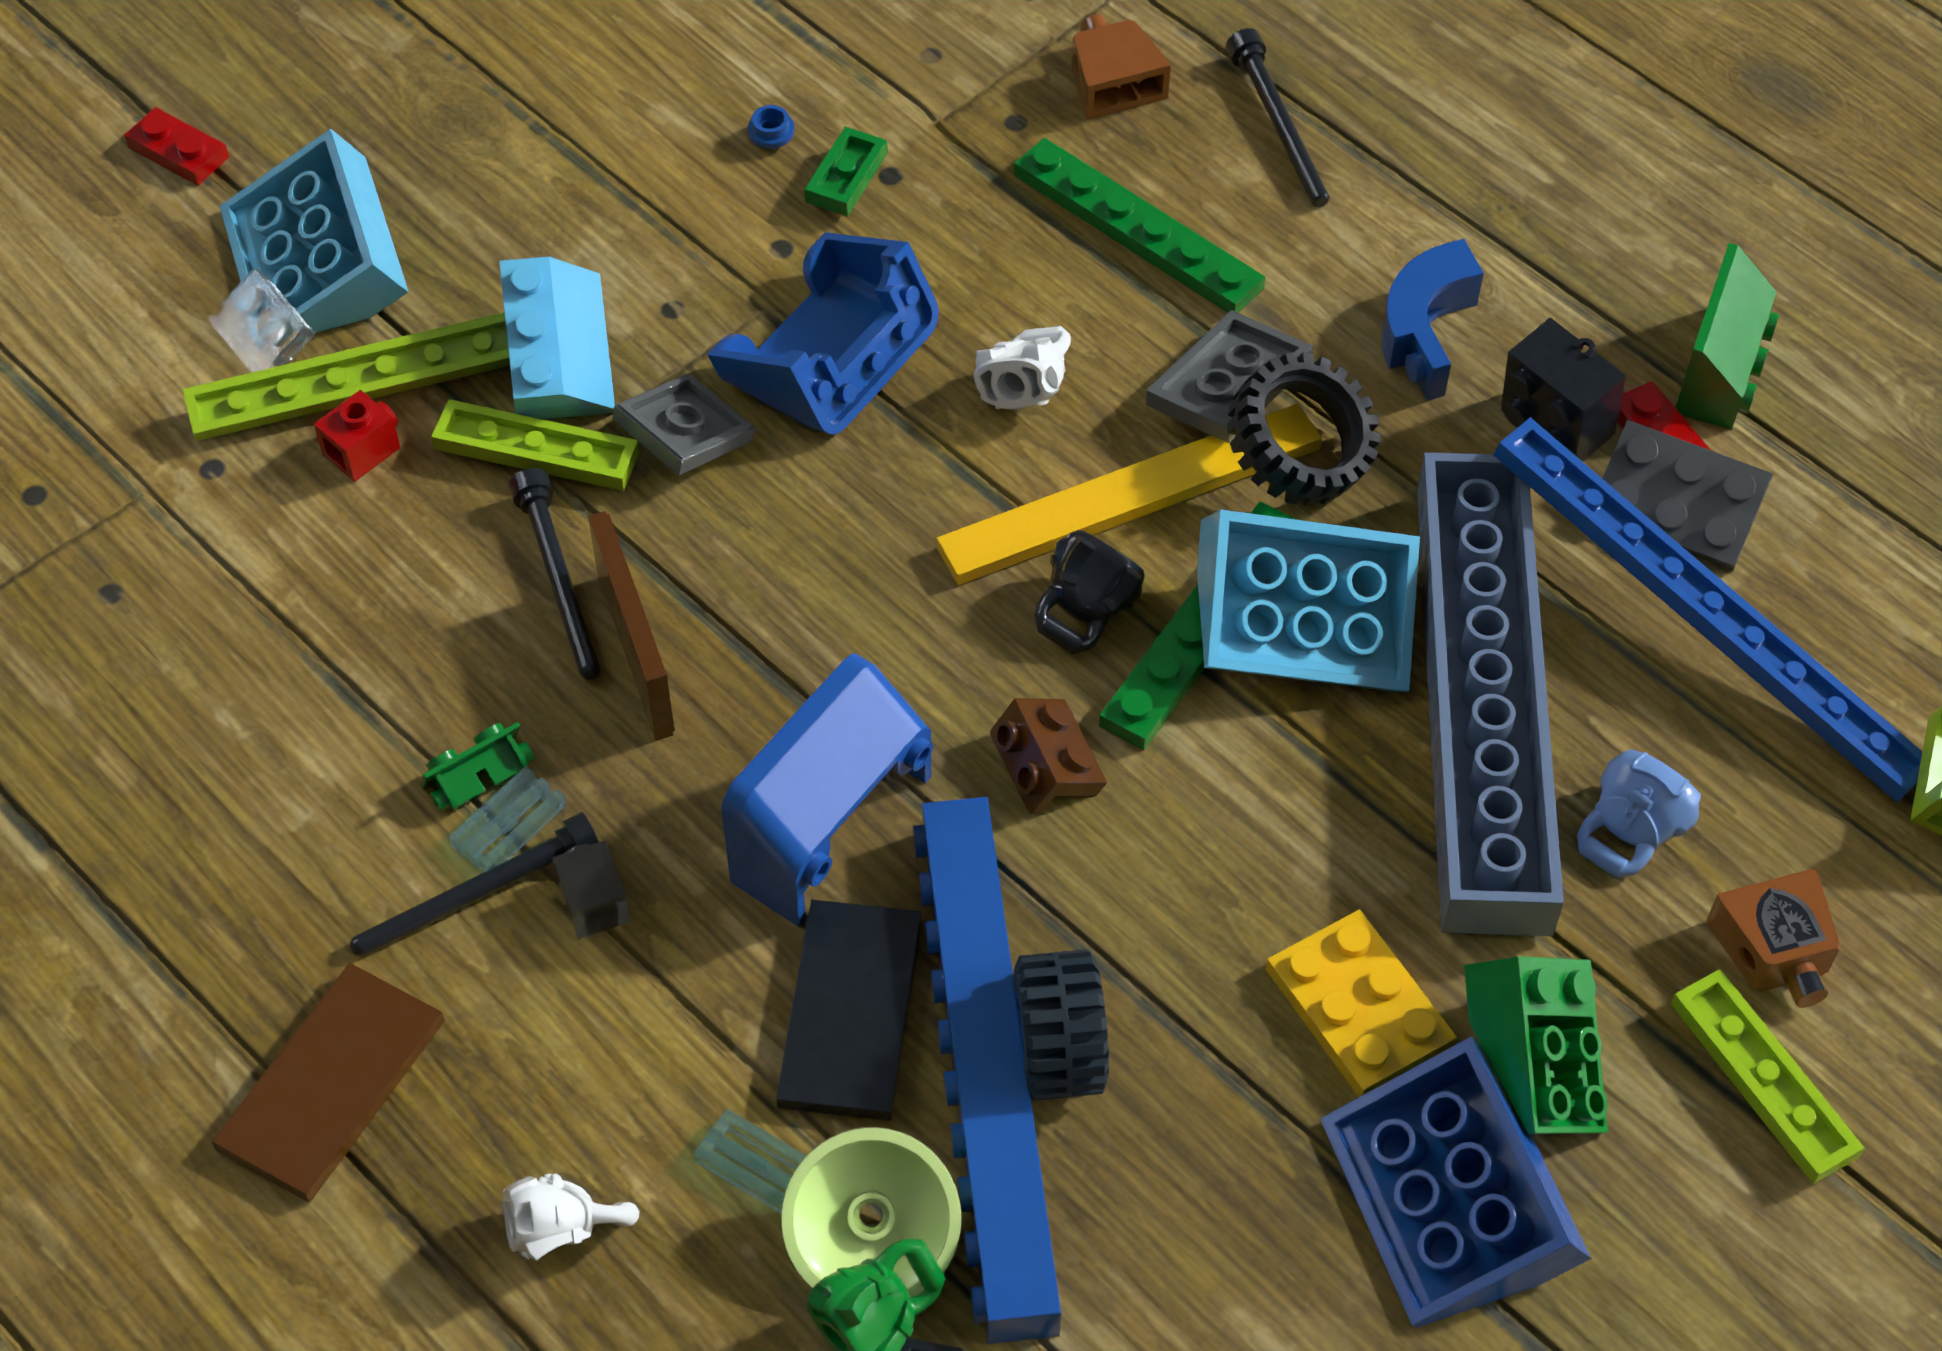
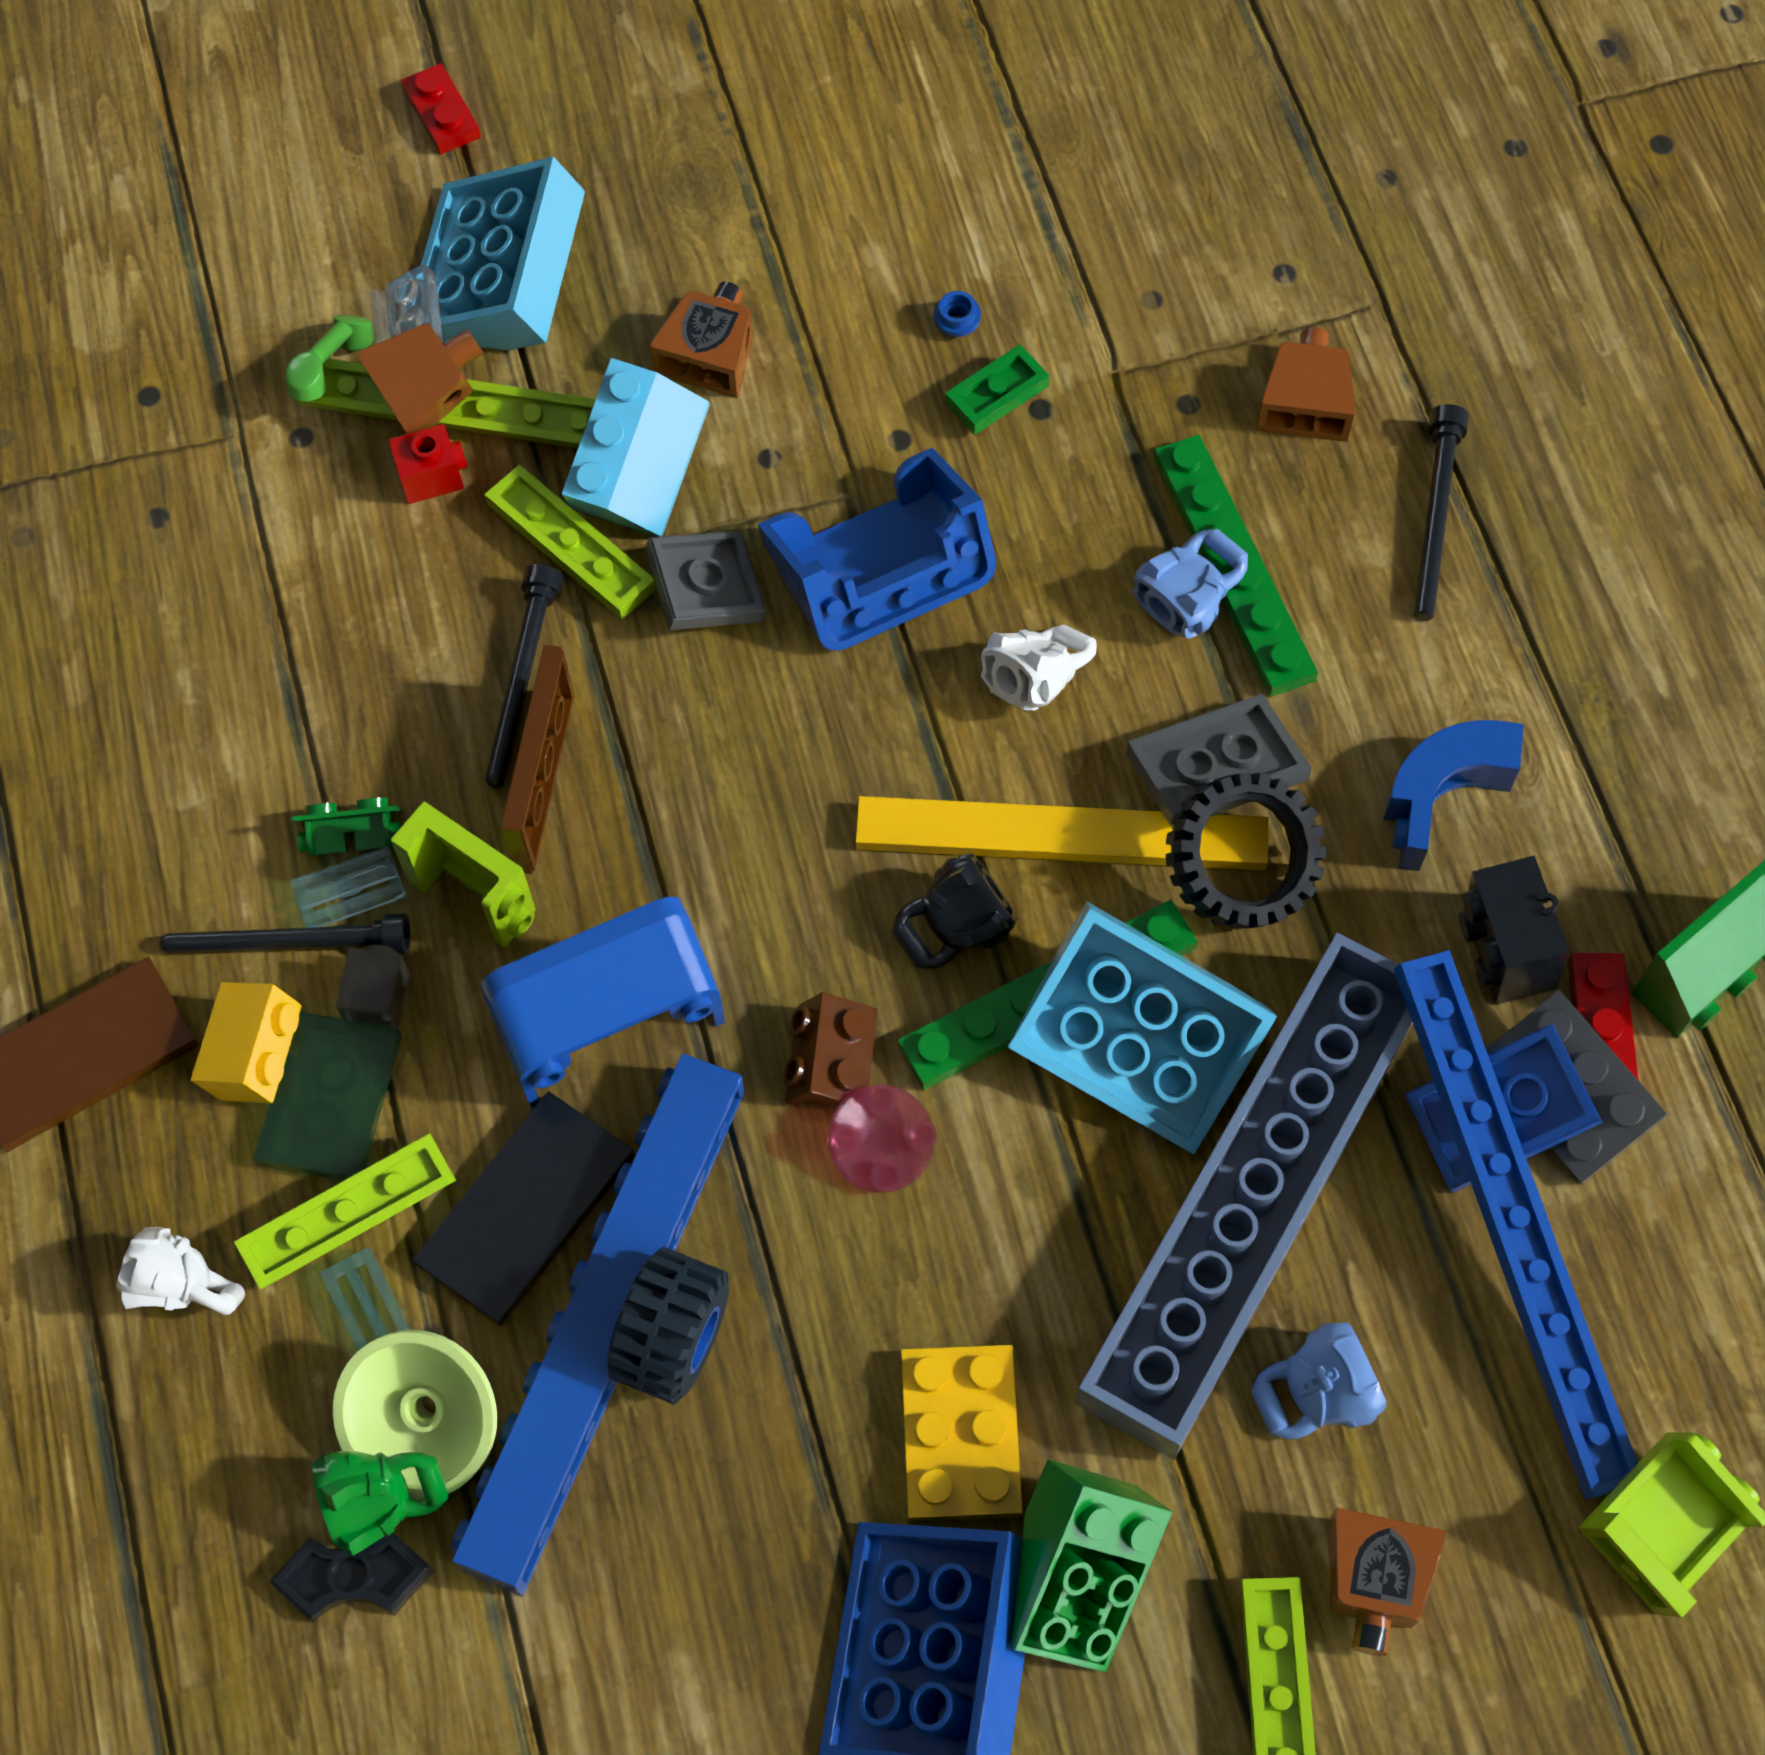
camera: 30 degrees right, 10 degrees up
none -> yellow brick [190,982,302,1103]
none -> lime plate [234,1133,456,1290]
none -> clear green tile [253,1012,402,1181]
none -> bright green bar [285,315,374,402]
none -> dark orange torso [357,323,483,434]
none -> lime panel [390,801,536,947]
none -> dark orange torso [650,281,753,398]
none -> clear pink dish [828,1084,937,1193]
none -> medium blue piece [1132,529,1248,638]
none -> blue tile [1405,1023,1603,1193]

